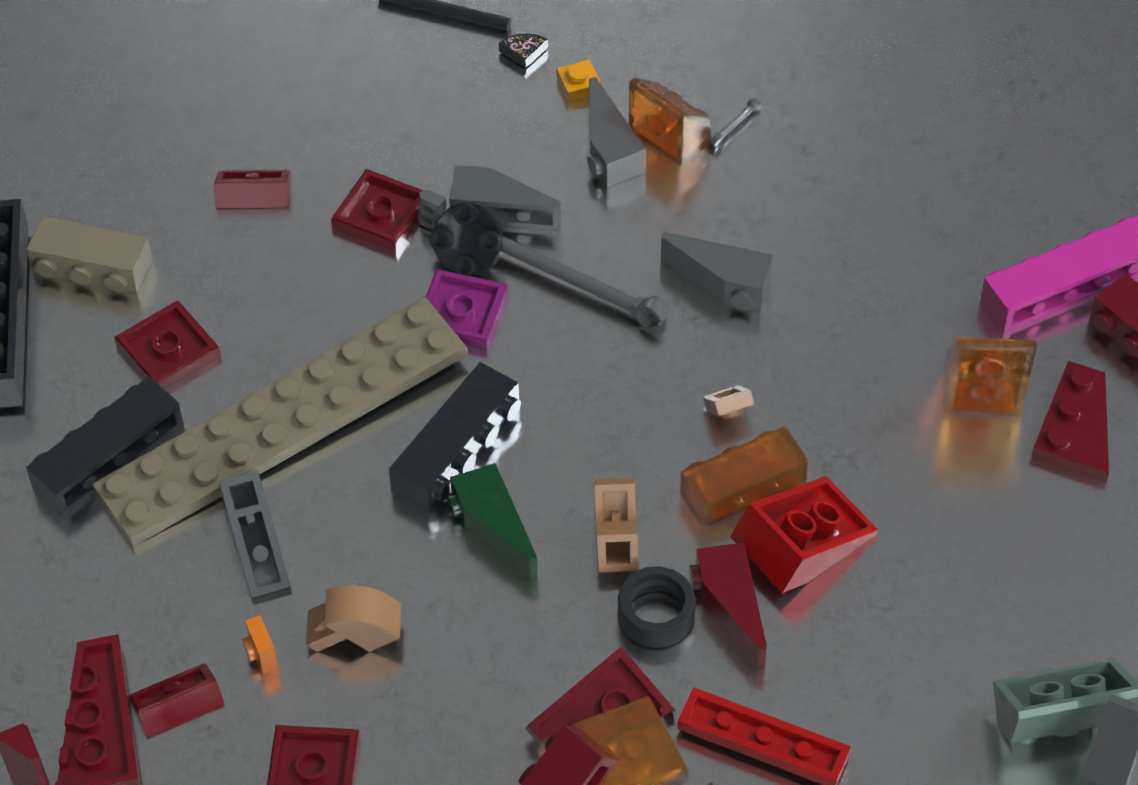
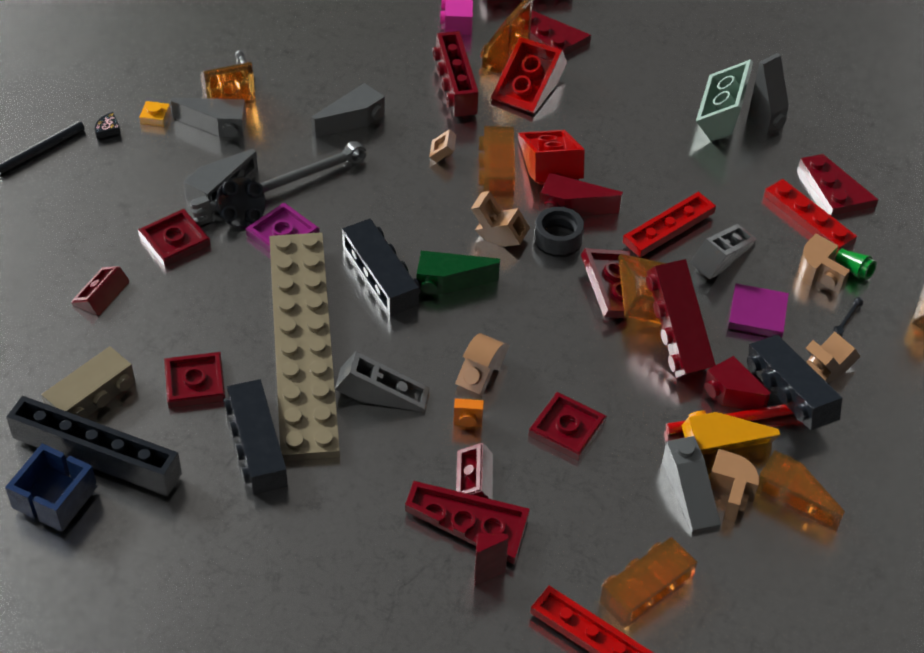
camera: 65 degrees left, 5 degrees down
none -> dark red brick [433,31,479,117]
none -> red slope [491,37,567,114]

